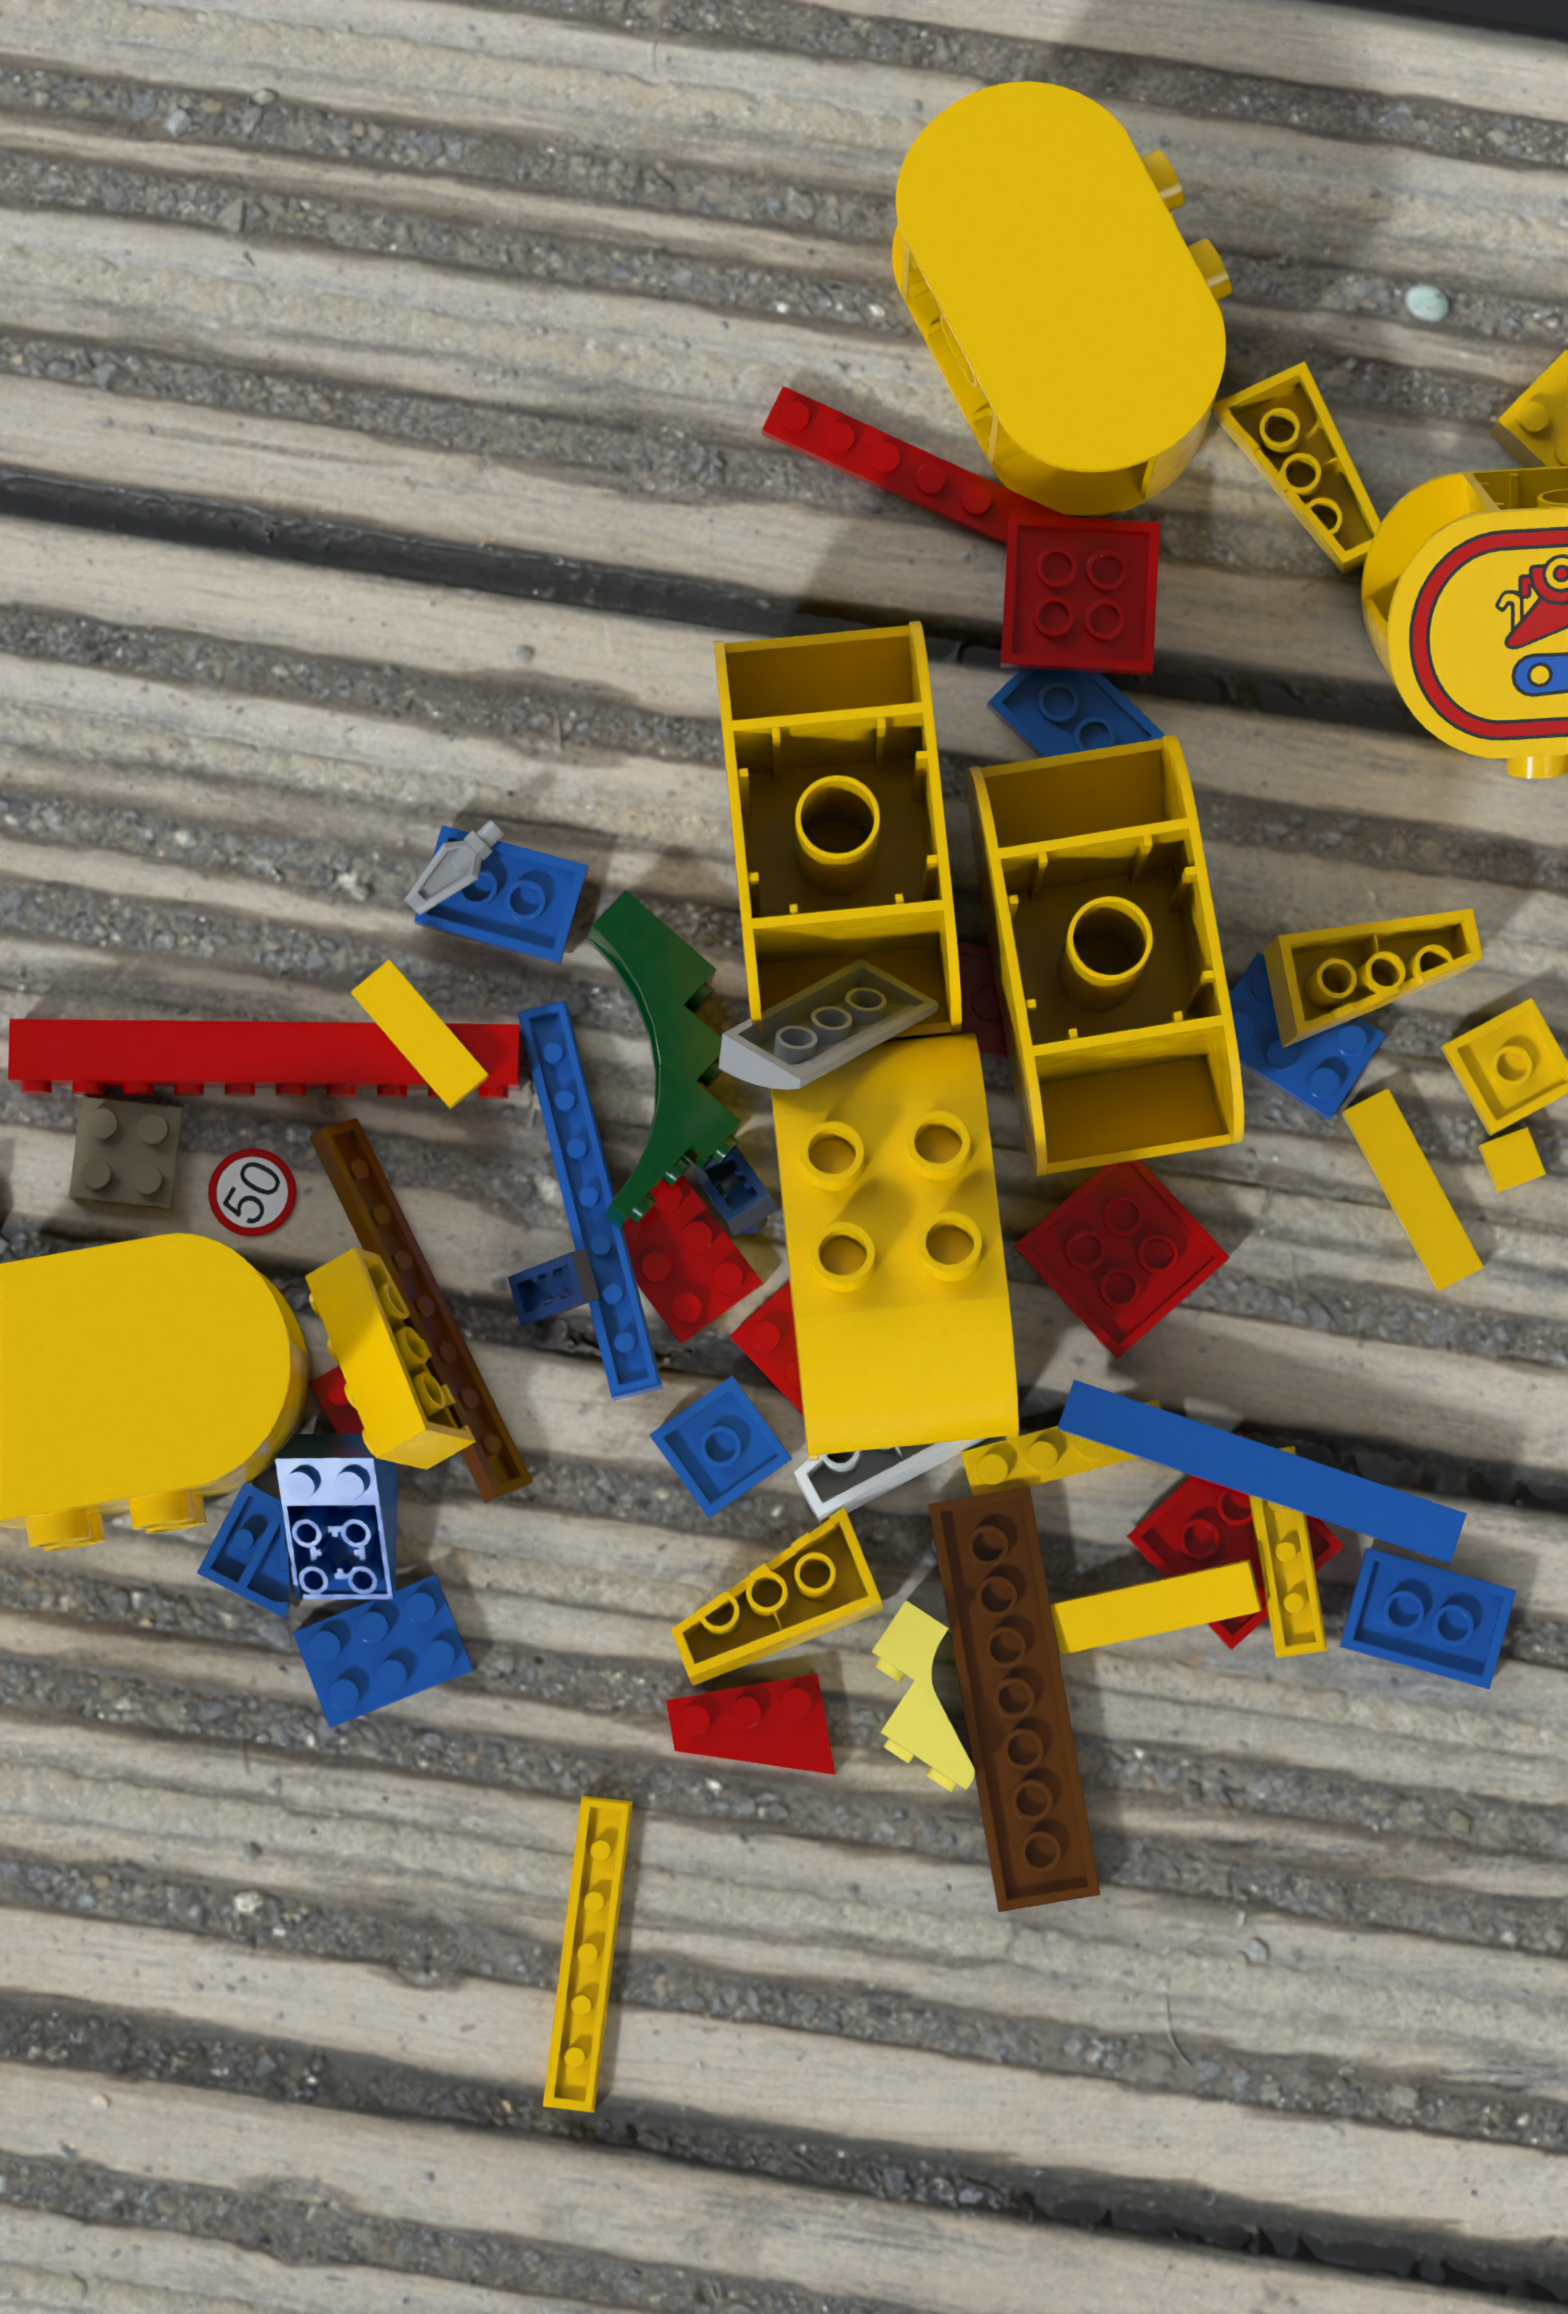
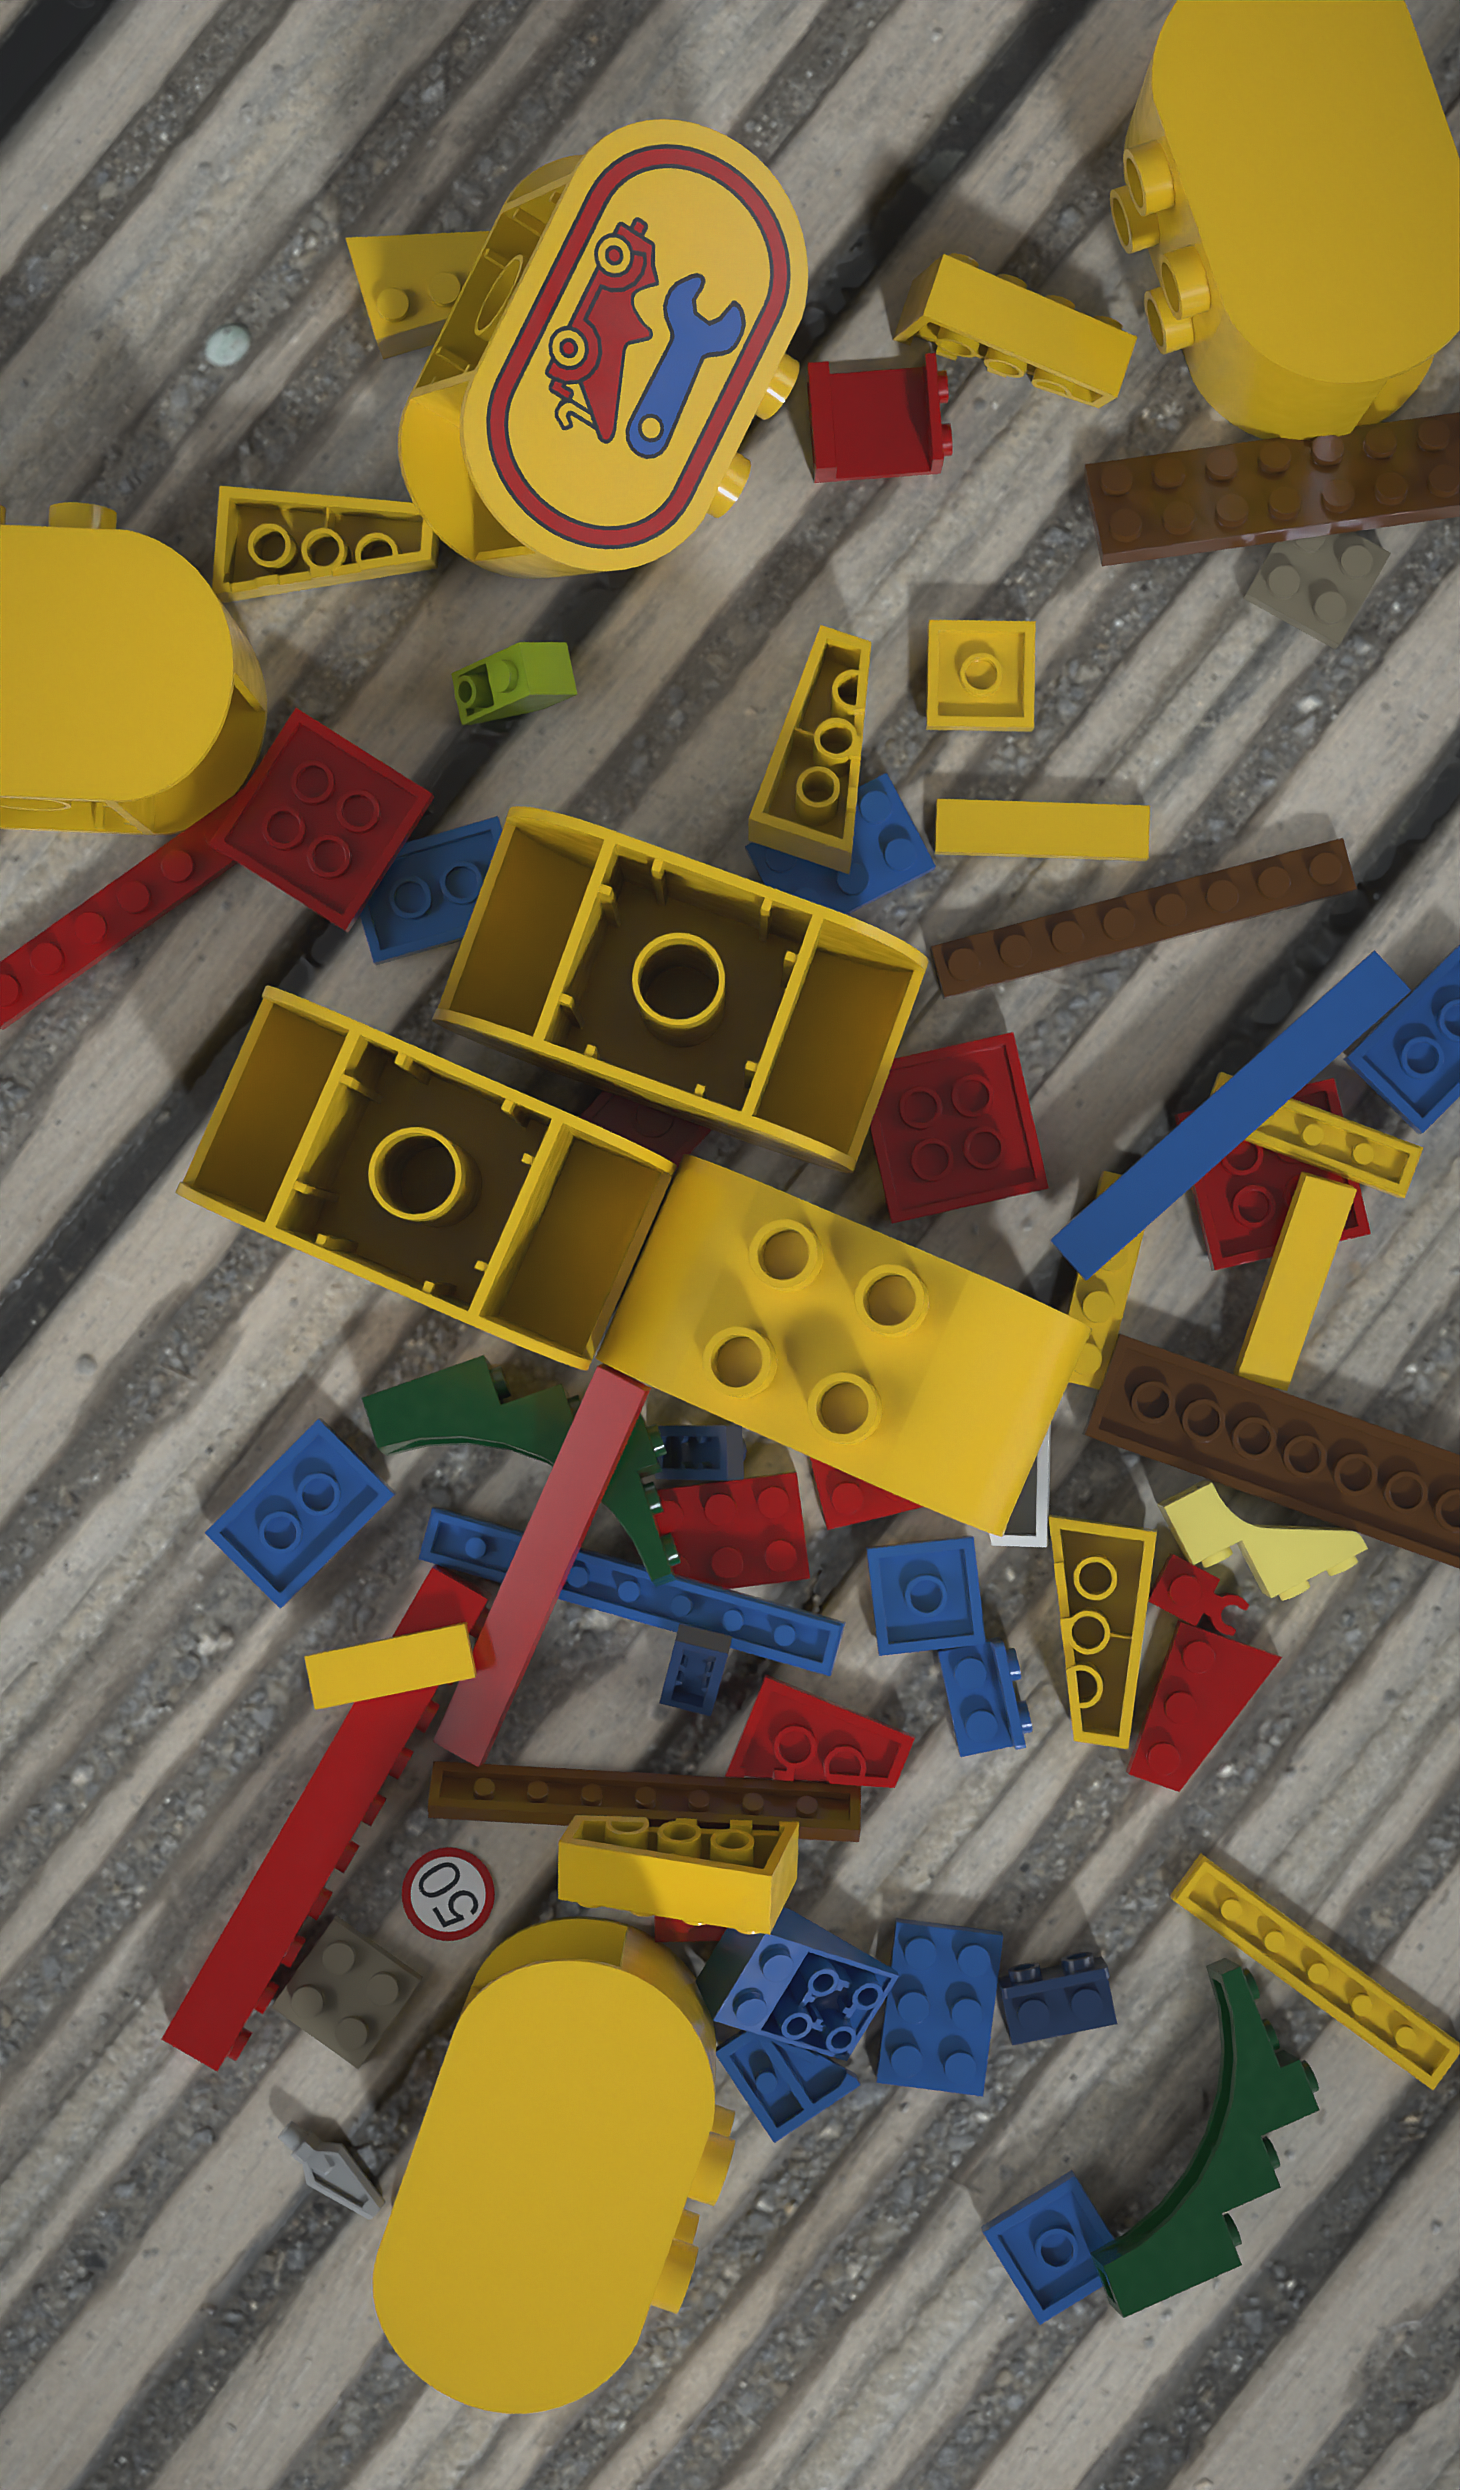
camera: 60 degrees left, 5 degrees up
light grey piece [404,820,504,915] -> none
light grey slope [719,959,939,1090] -> none
yellow tile [1478,1127,1546,1194] -> none
none -> red tile [433,1363,651,1767]
none -> lime slope [451,642,578,725]
none -> red wing [725,1674,915,1788]
none -> reddish brown plate [930,838,1357,1000]
none -> blue bracket [937,1637,1033,1757]
none -> blue plate [981,2170,1115,2325]
none -> dark blue bracket [998,1952,1117,2046]
none -> dark green arch [1090,1958,1320,2318]
none -> red plate [1148,1553,1249,1636]

